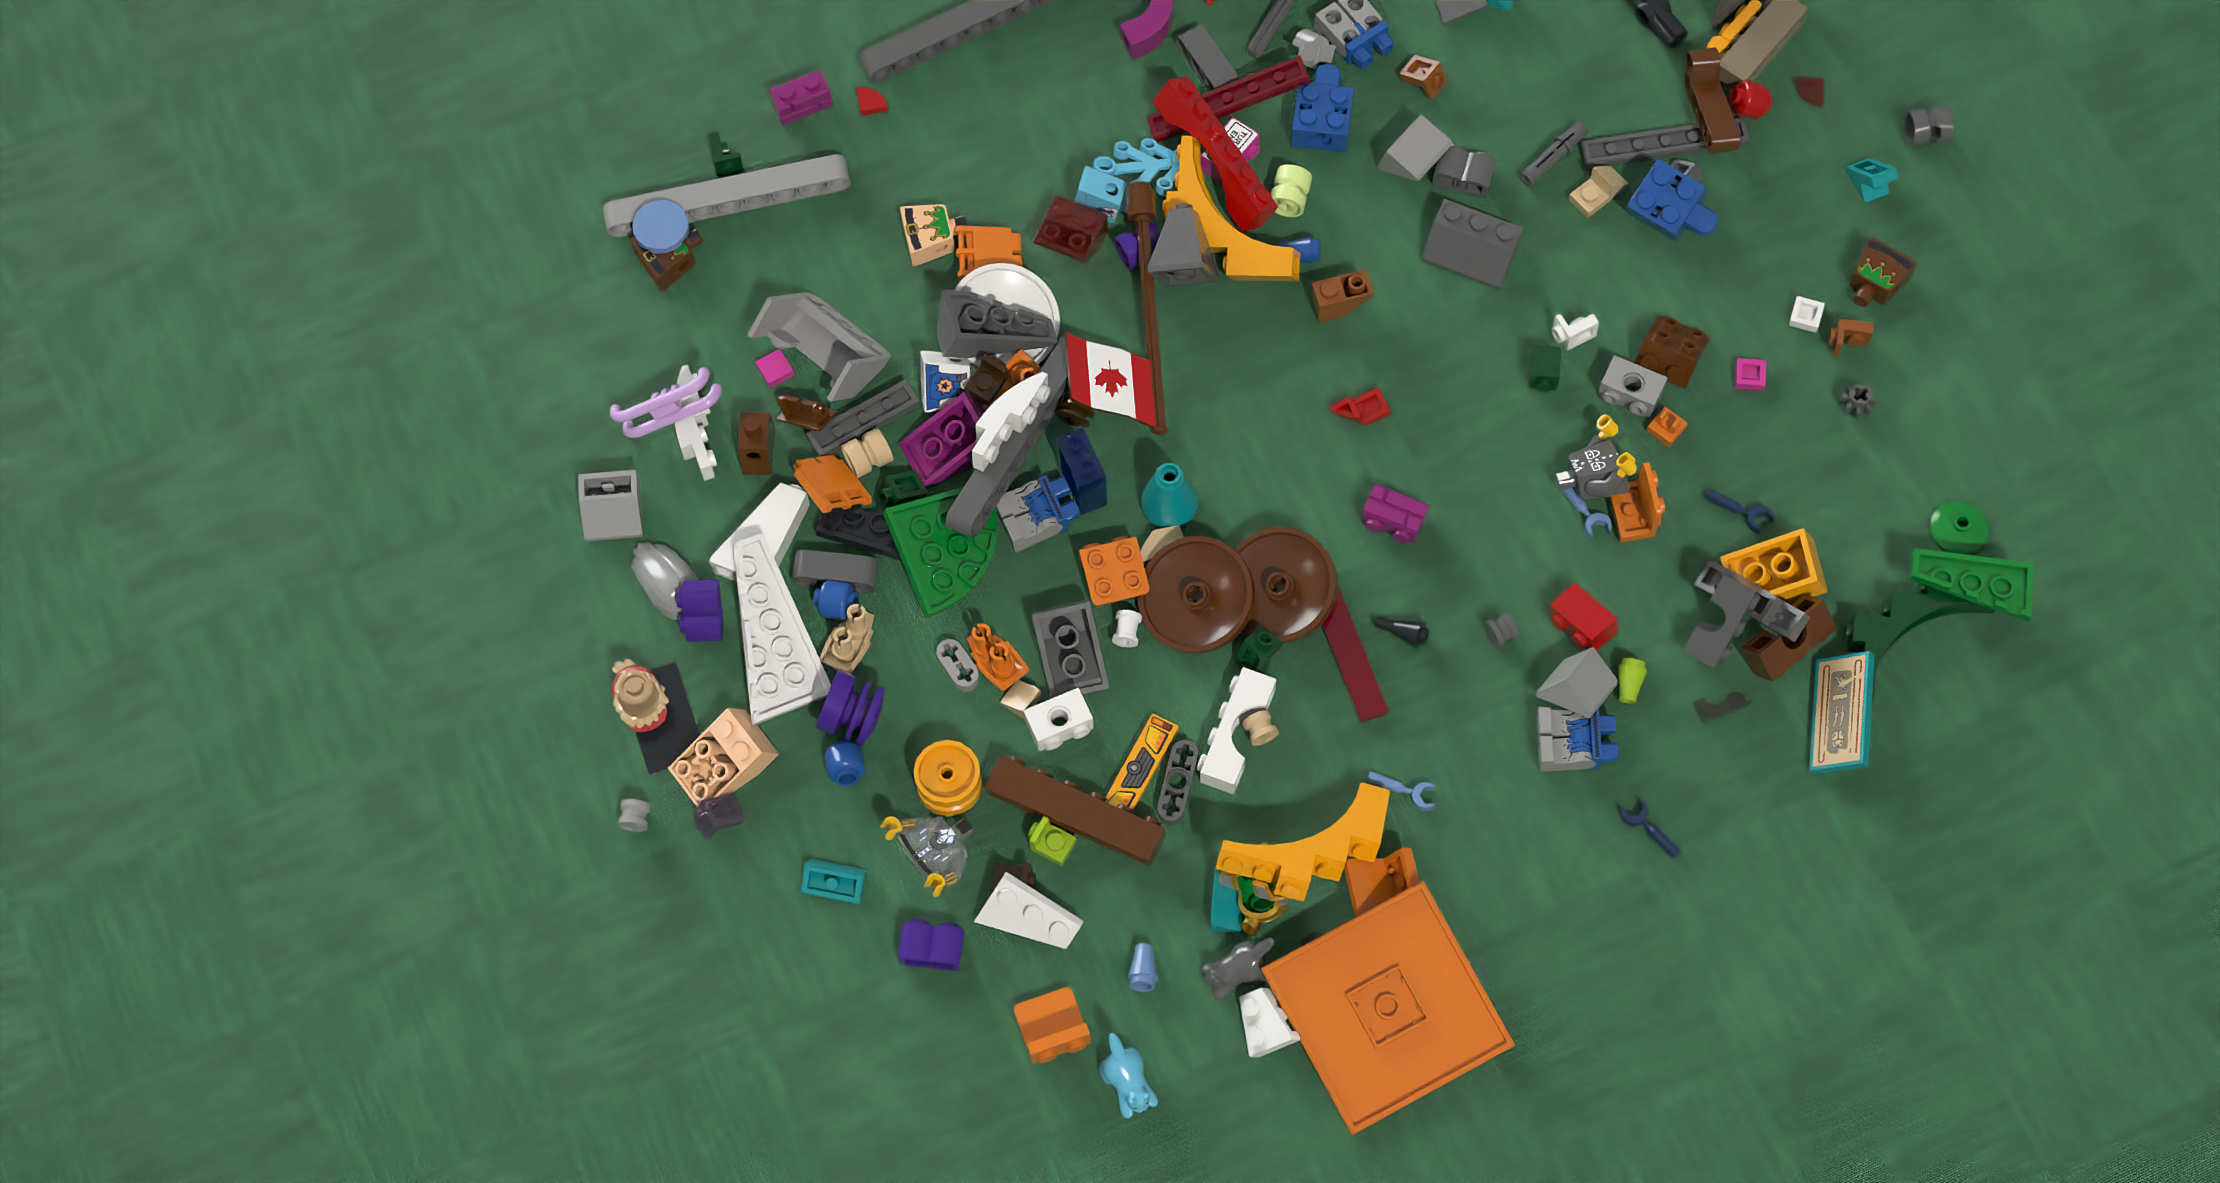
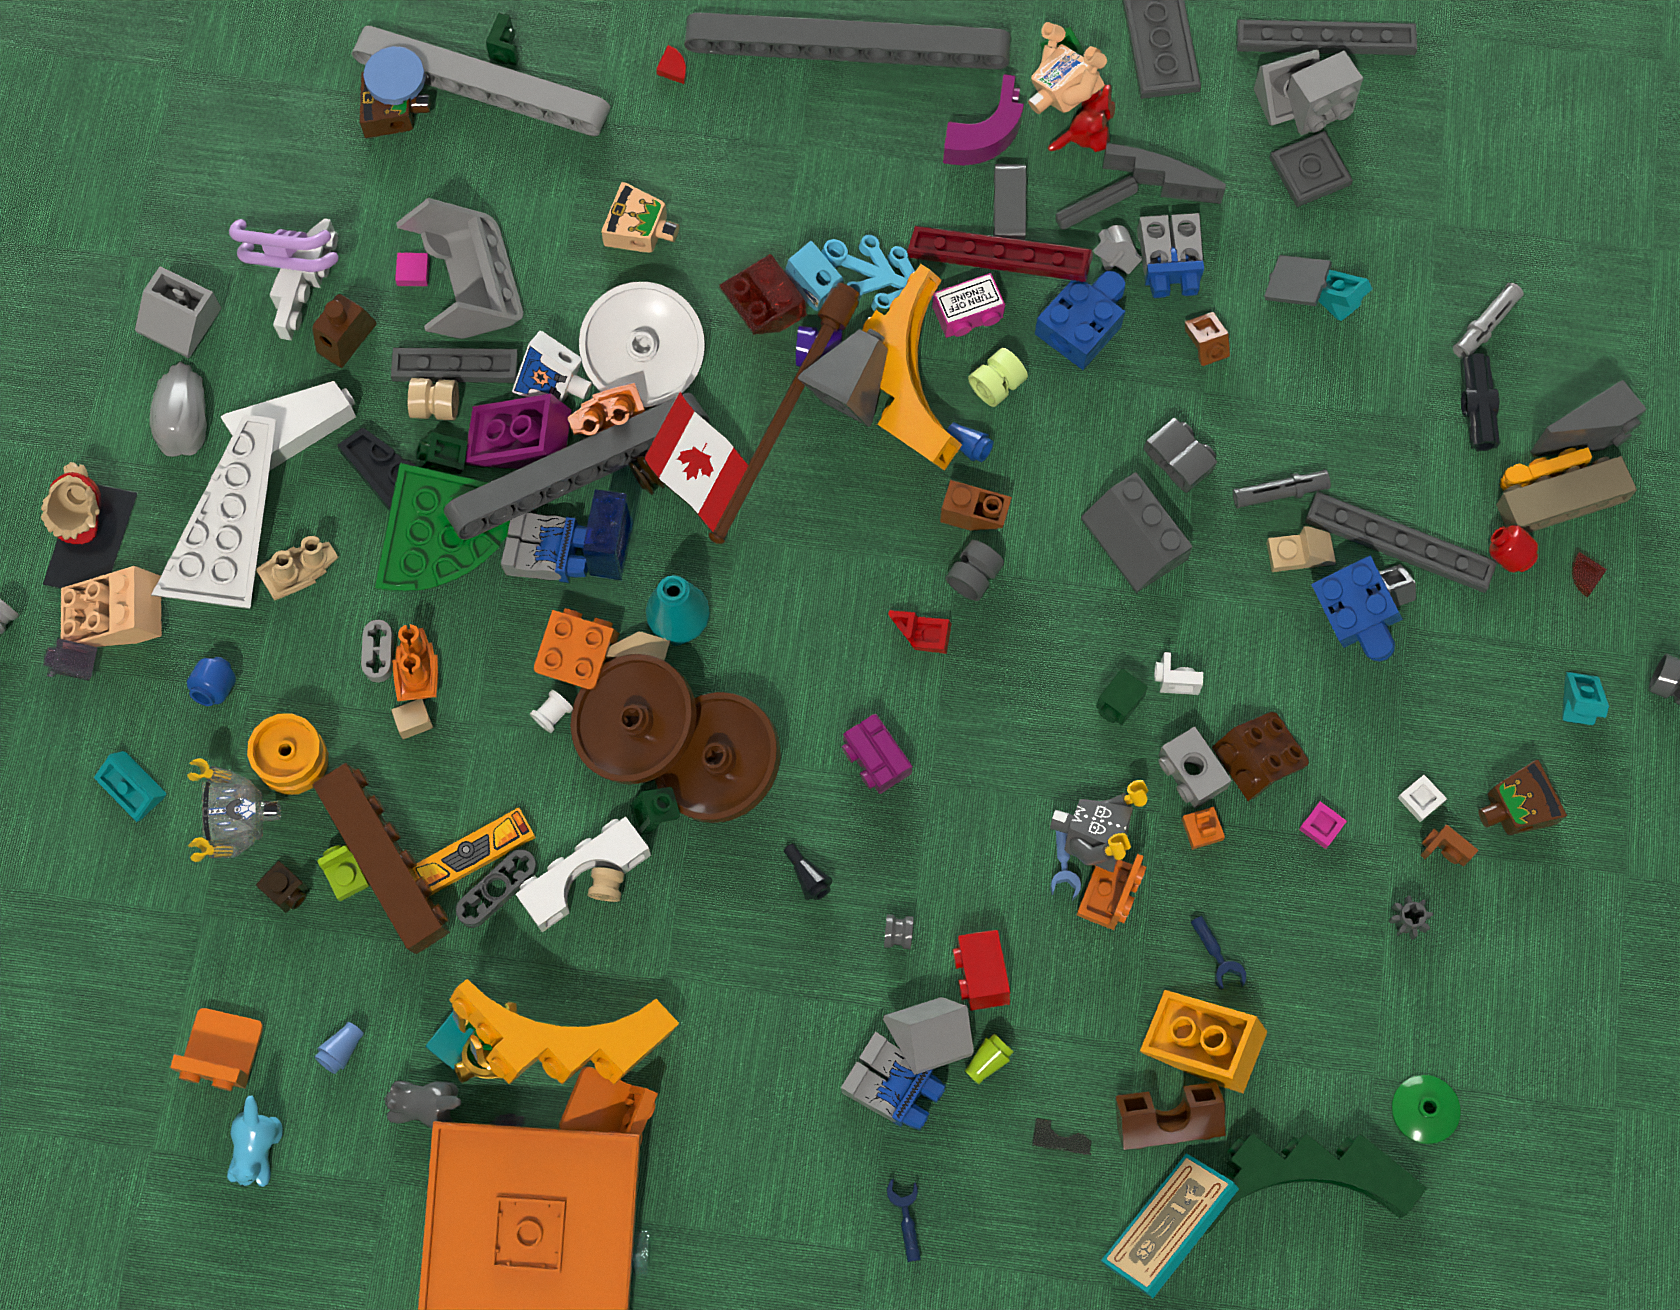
camera: 30 degrees right, 5 degrees up
dark purple brick [676,580,724,642] -> none
magenta brick [769,69,833,126] -> none
reddish brown hinge [776,394,837,432] -> none
dark grey beam [791,550,879,593] -> none
orange plate [794,454,872,513] -> none
blue head [813,580,859,621] -> none
dark purple wheel [815,669,886,747] -> none
dark purple brick [898,919,965,971] -> none
dark grey wedge [936,290,1058,358] -> none
orange plate [955,225,1023,280] -> none
dark brown bracket [965,354,1008,406] -> none
white slope [972,372,1050,472] -> none
white wing [974,872,1084,949] -> none
white brick [1023,688,1094,751] -> none
dark grey slope [1031,599,1109,699] -> none
red arch [1152,76,1278,232] -> none
white wing [1239,988,1300,1058] -> none
dark red tile [1321,586,1389,723] -> none
medium blue piece [1367,771,1435,812] -> none
light grey slope [1377,114,1453,181] -> none
dark grey arch [1683,569,1761,668] -> none
reddish brown beam [1684,47,1740,154] -> none
dark grey slope [1694,560,1810,642] -> none
green wing [1910,548,2034,622] -> none
none -> dark grey wheel [945,540,1004,601]

